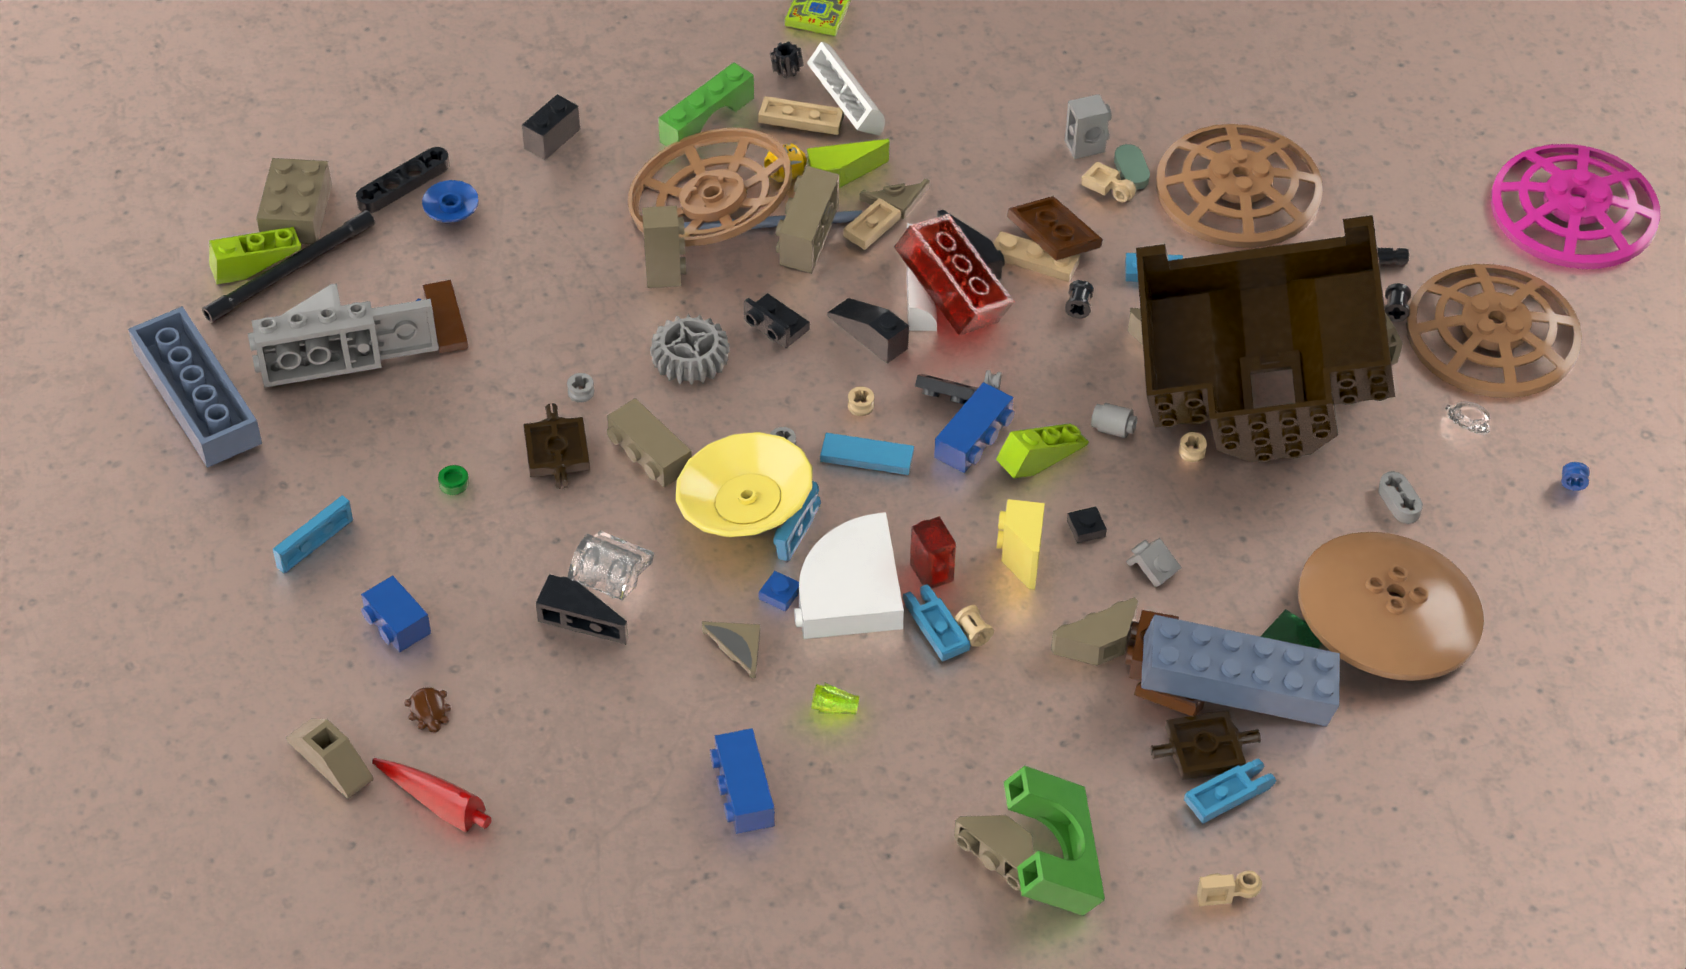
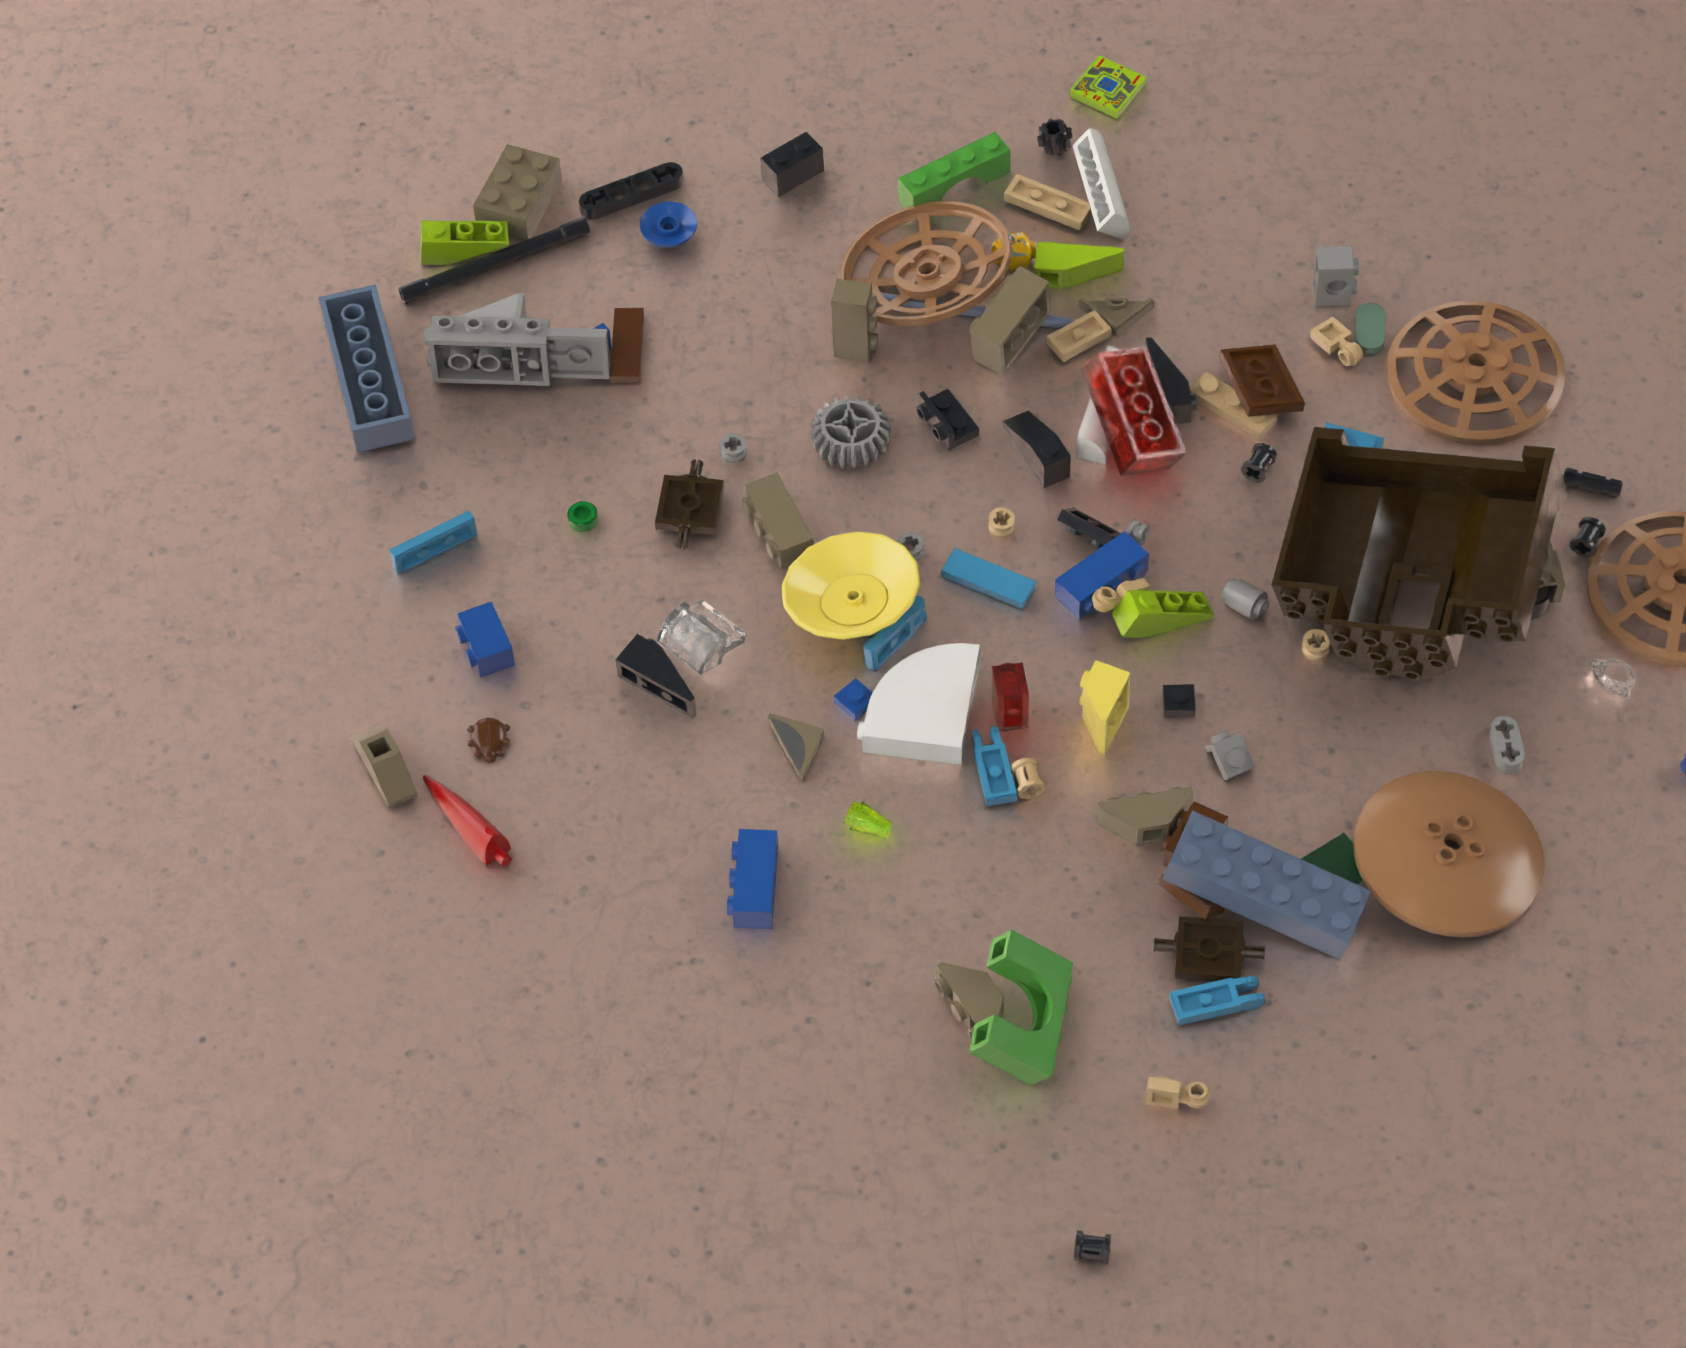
camera: 20 degrees right, 5 degrees up
none -> tan plate [1092,578,1150,613]

